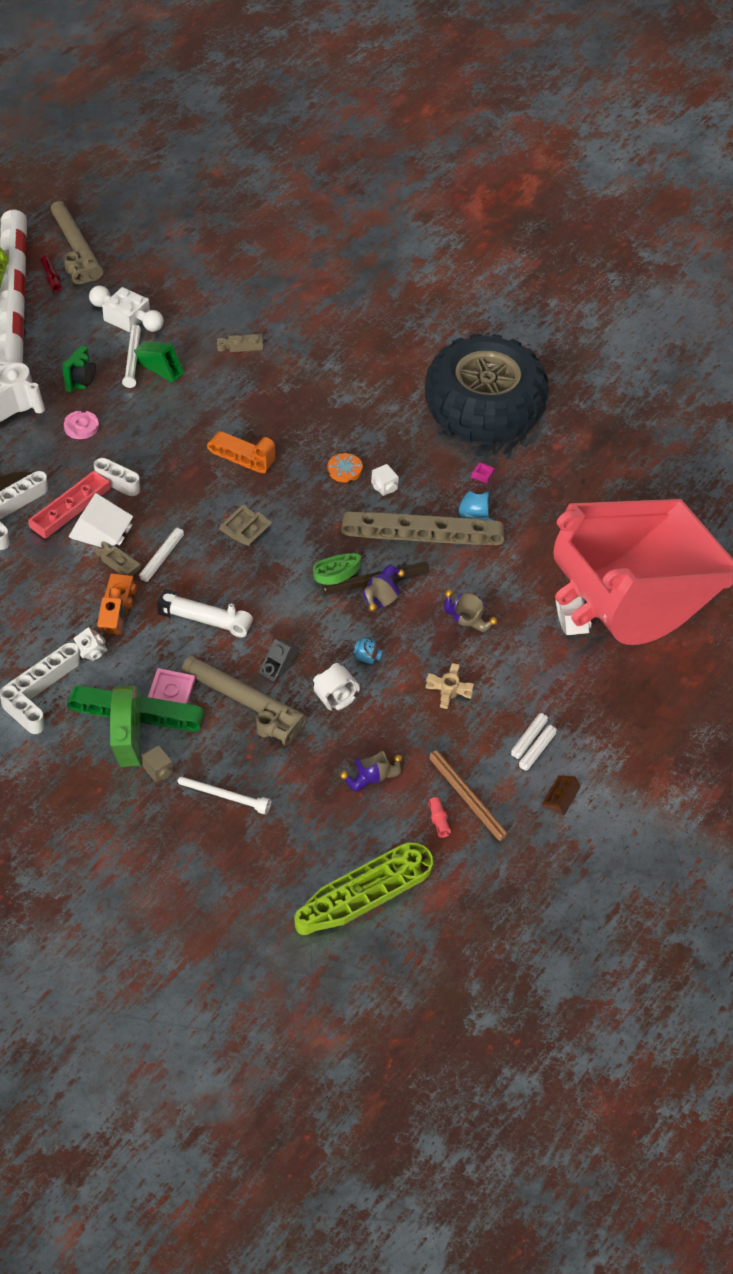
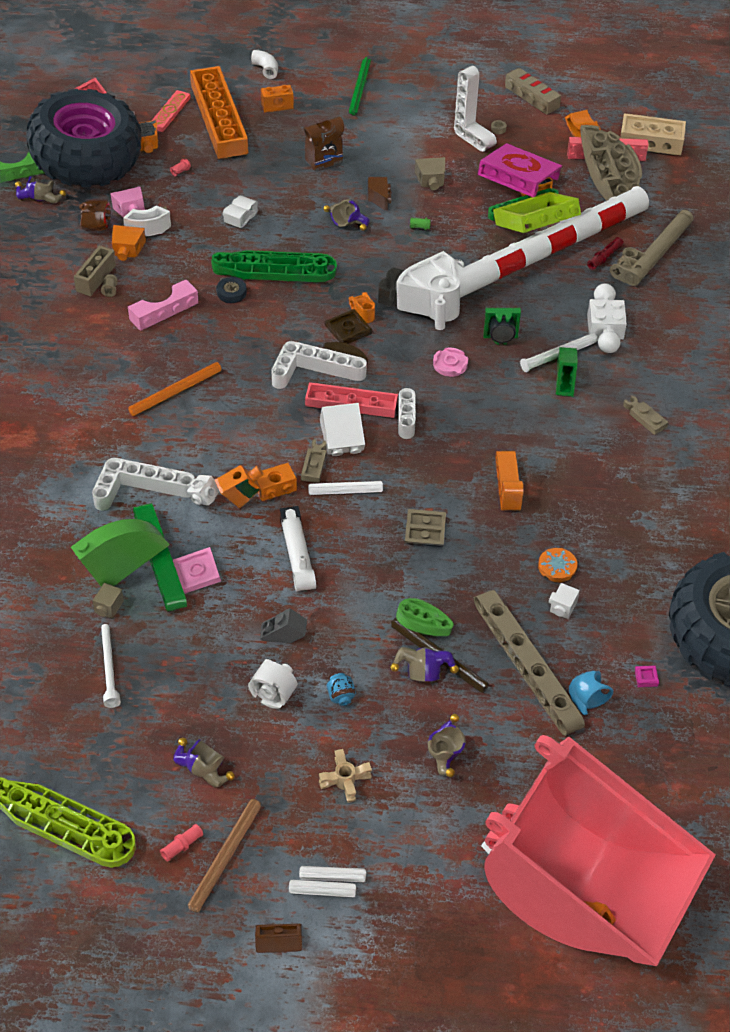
camera: 60 degrees right, 0 degrees up
dark tan piece [182,655,307,746] -> none

